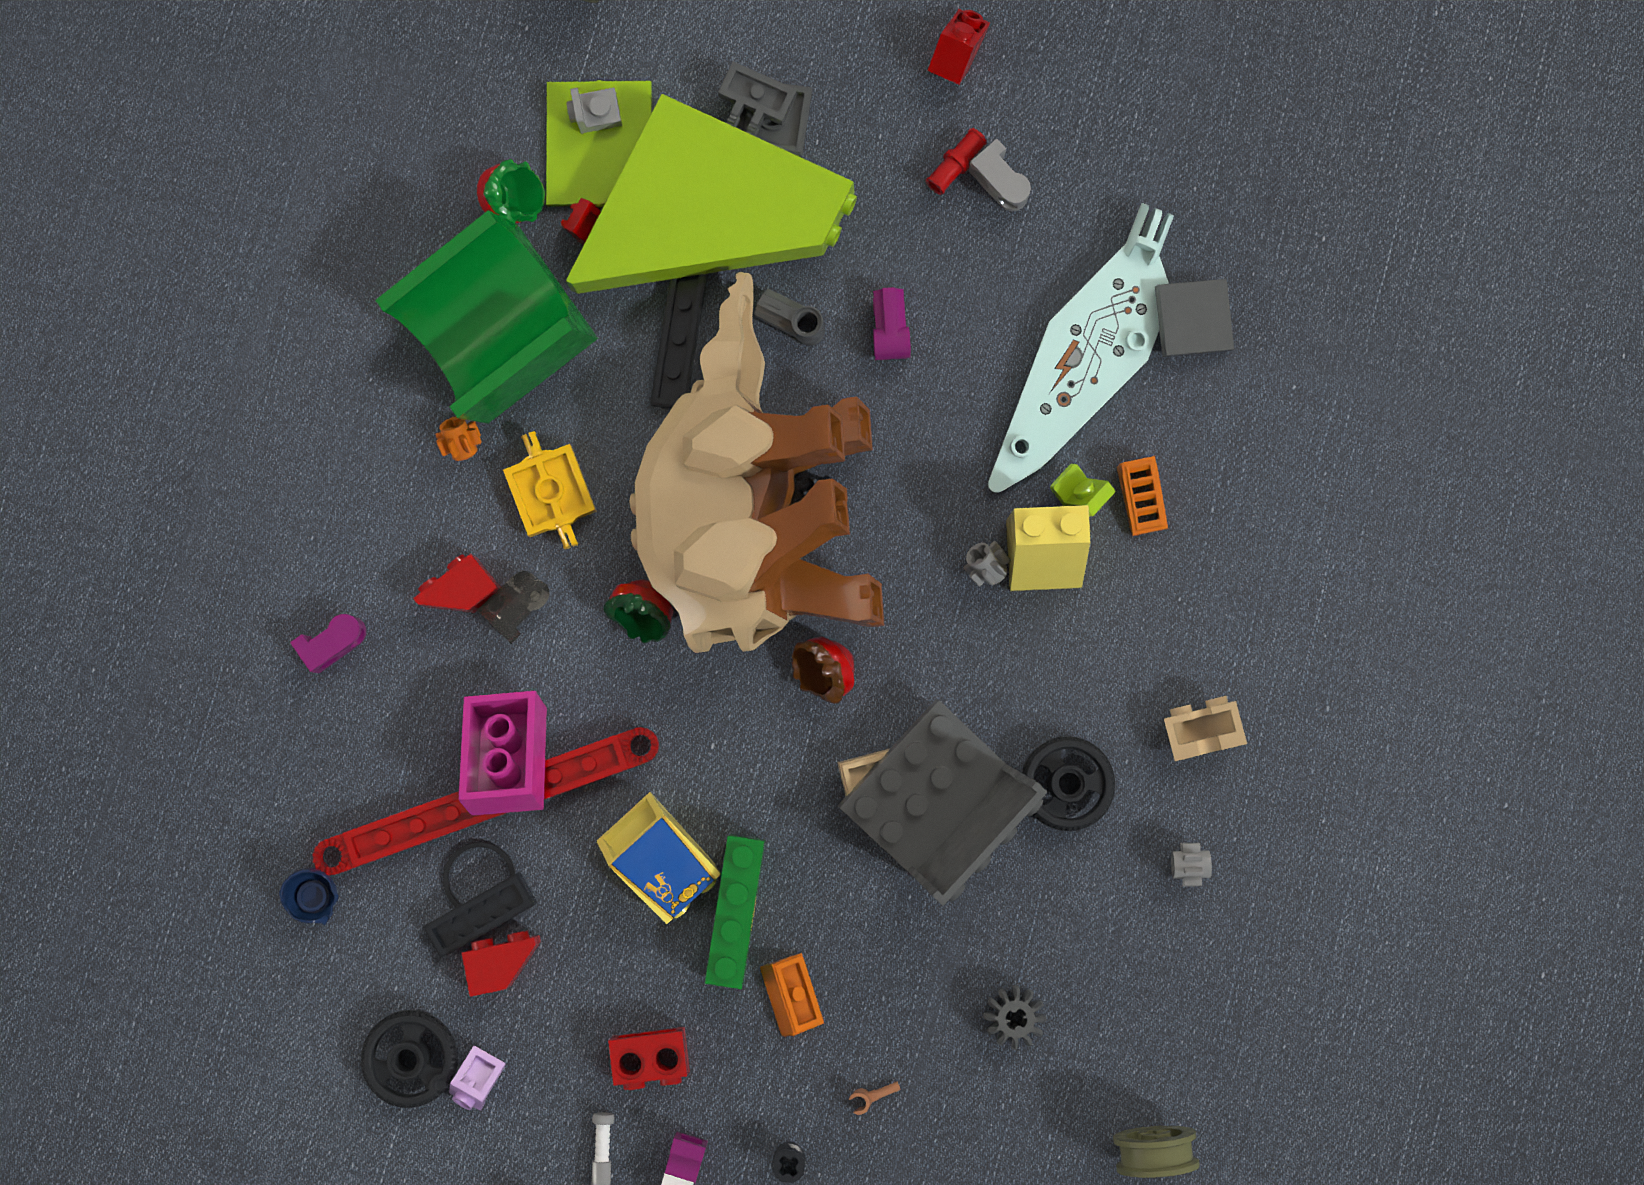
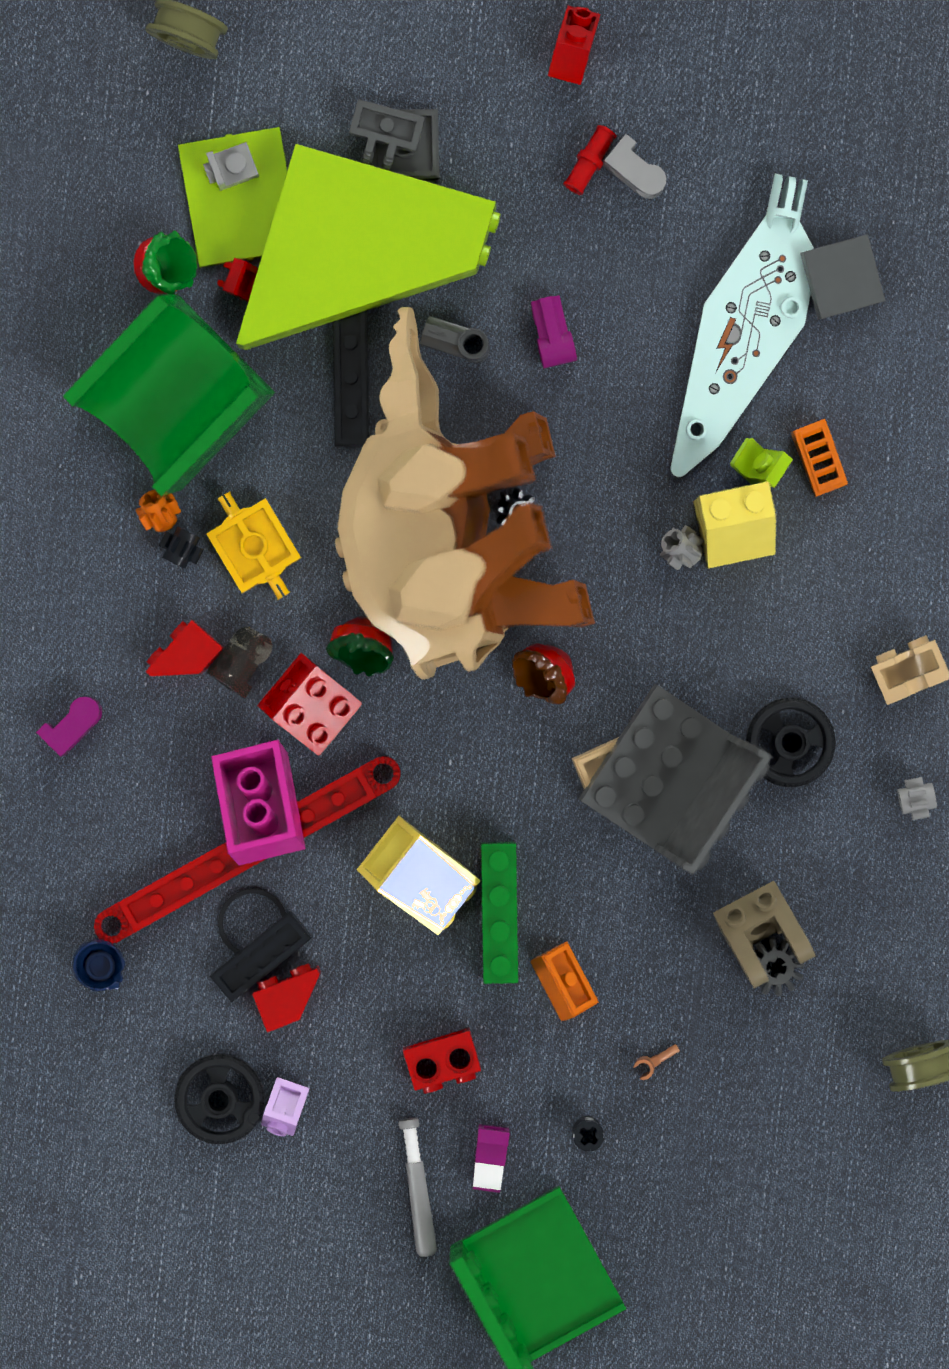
camera: 10 degrees left, 5 degrees up
none -> black gear [159,527,203,569]
none -> bracket [257,653,362,755]
none -> dark tan brick [713,881,816,989]

